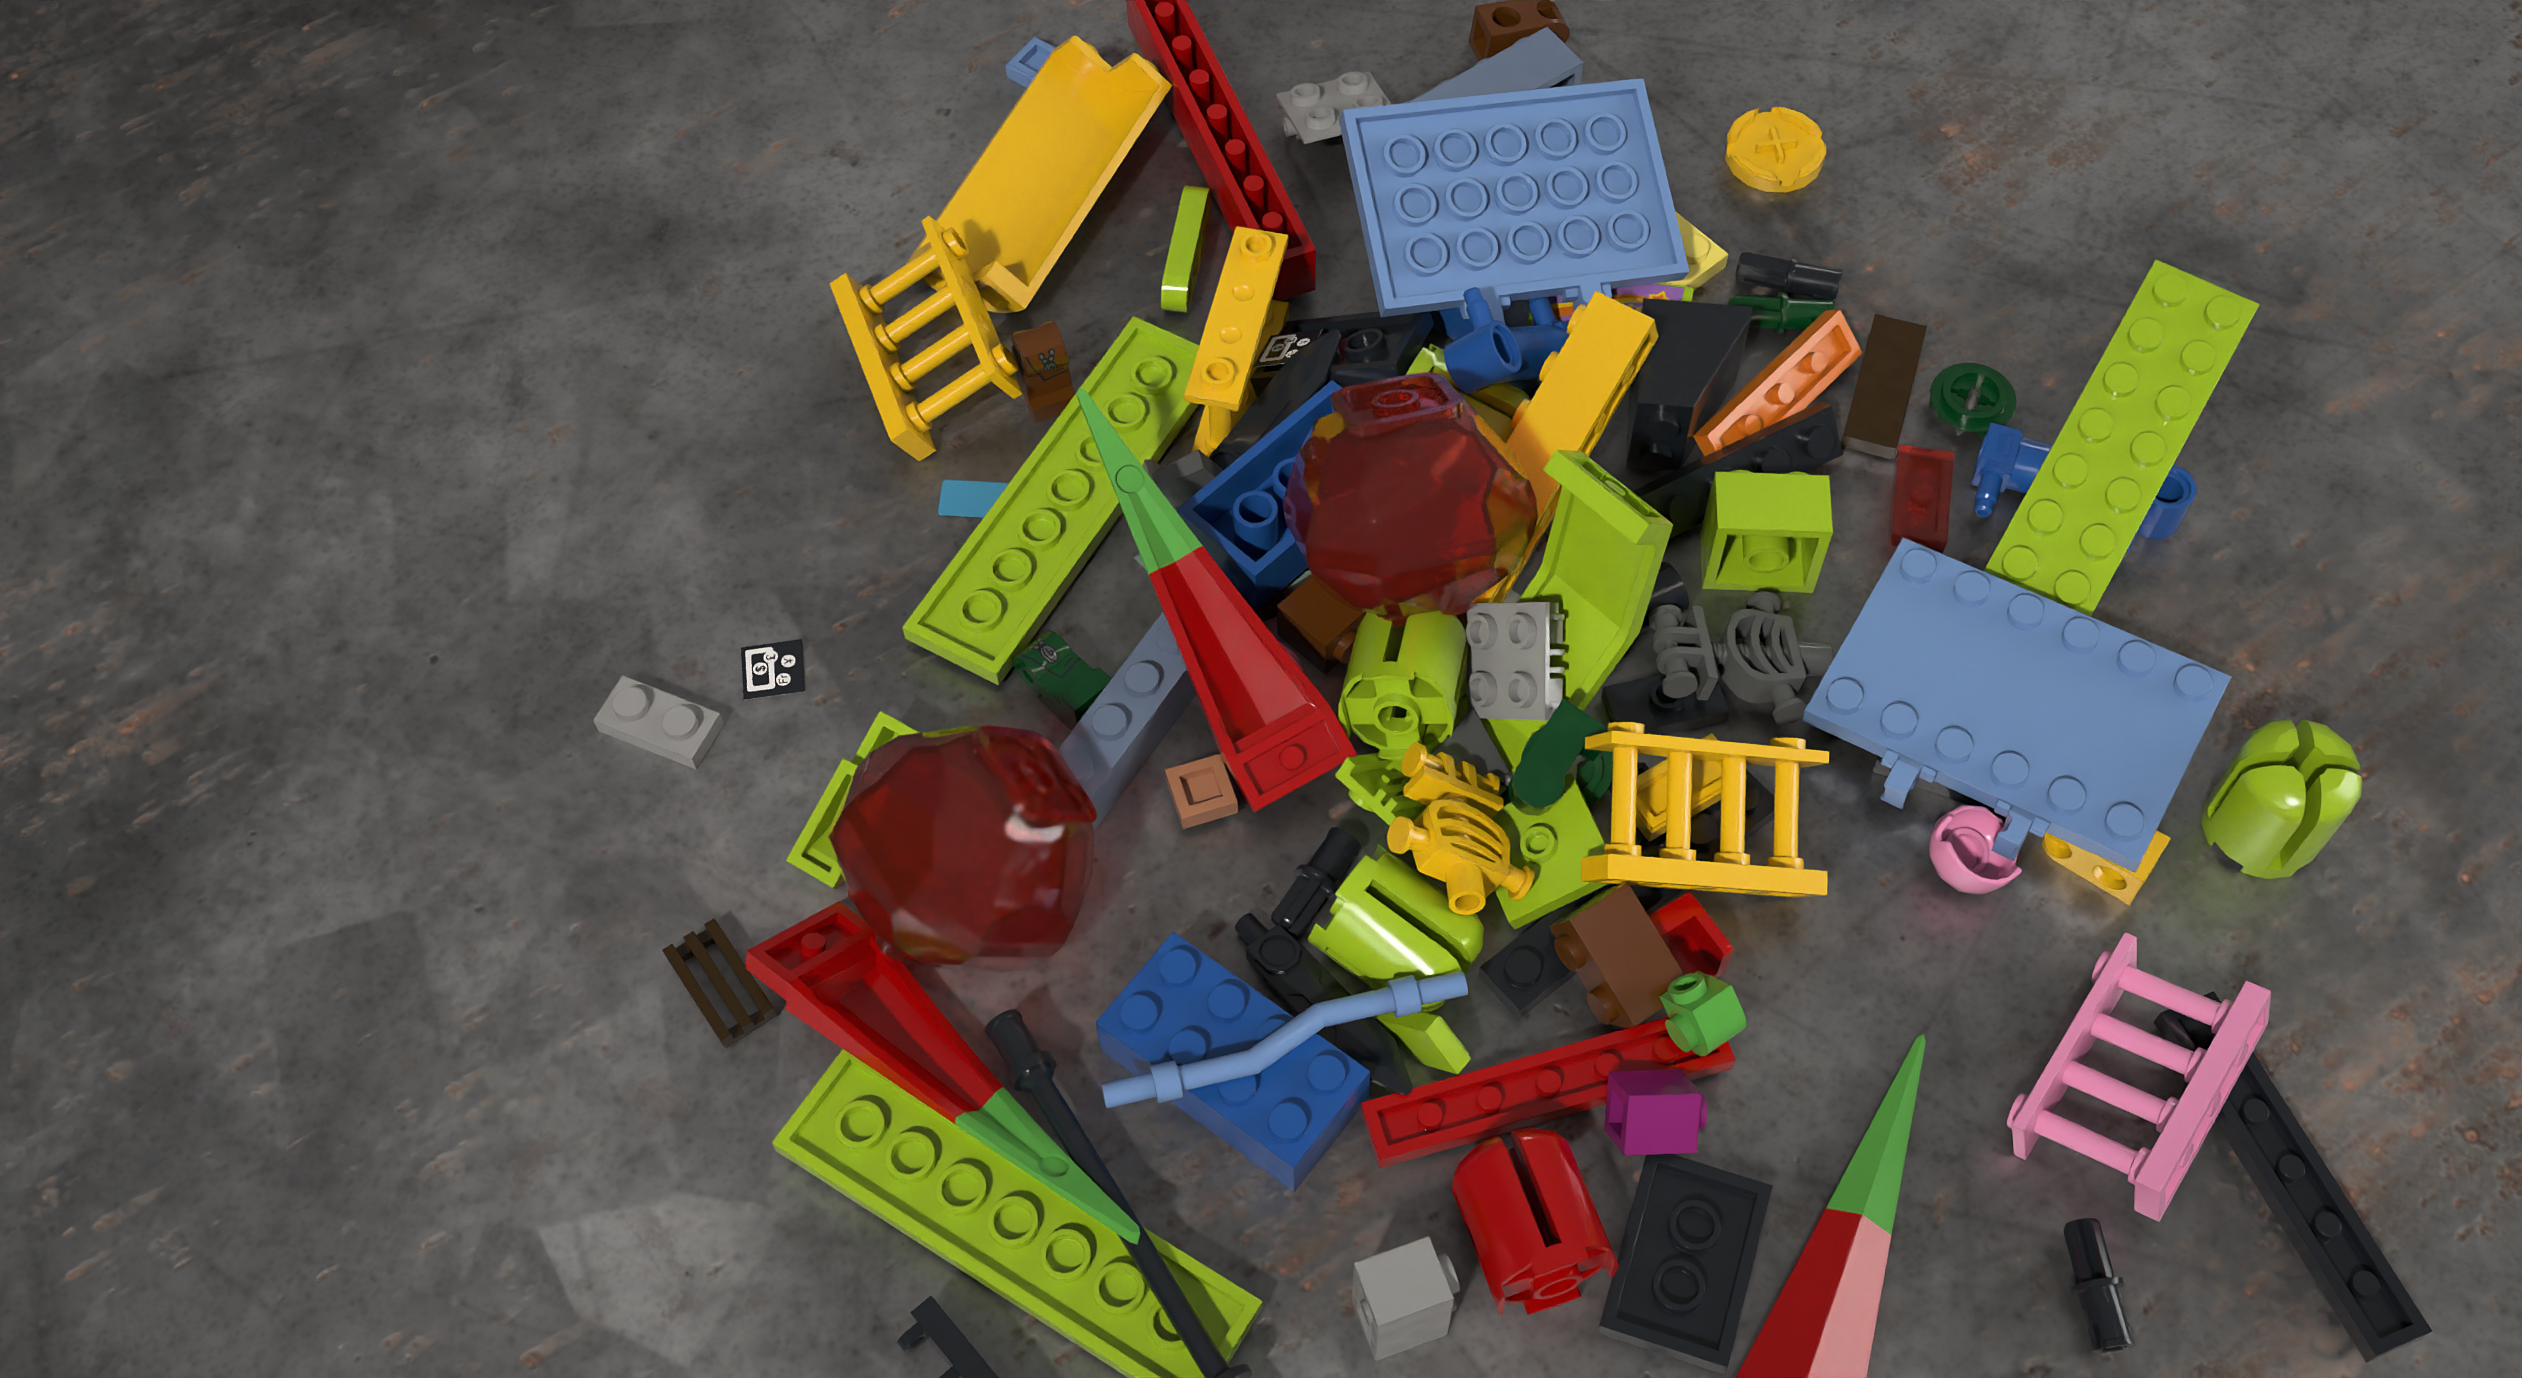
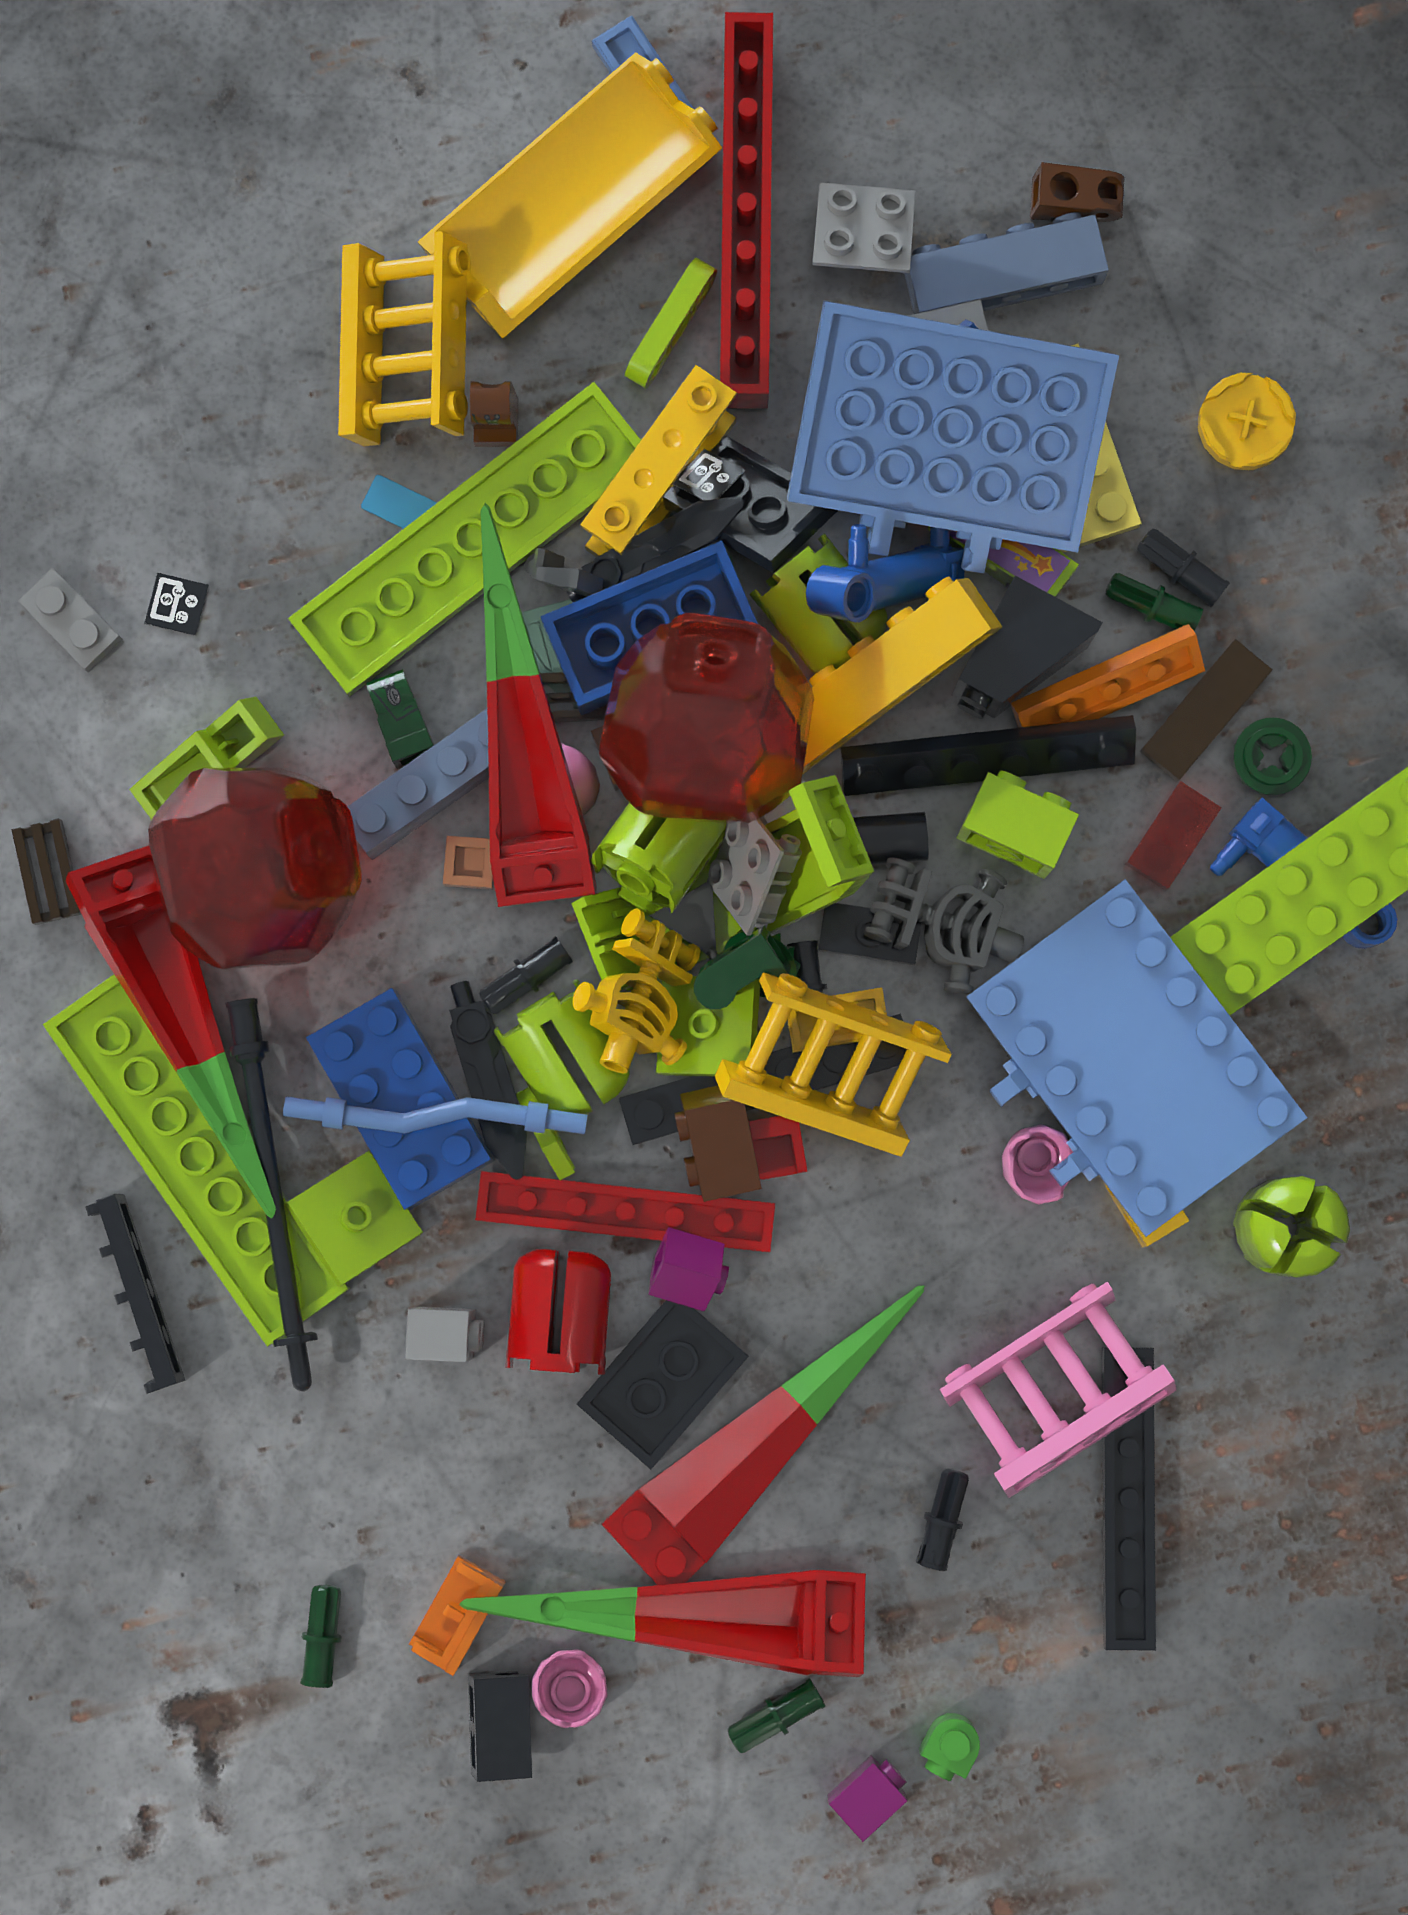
camera: 25 degrees right, 25 degrees up
bright green plate [1659,971,1747,1056] -> none
none -> lime plate [285,1151,423,1288]

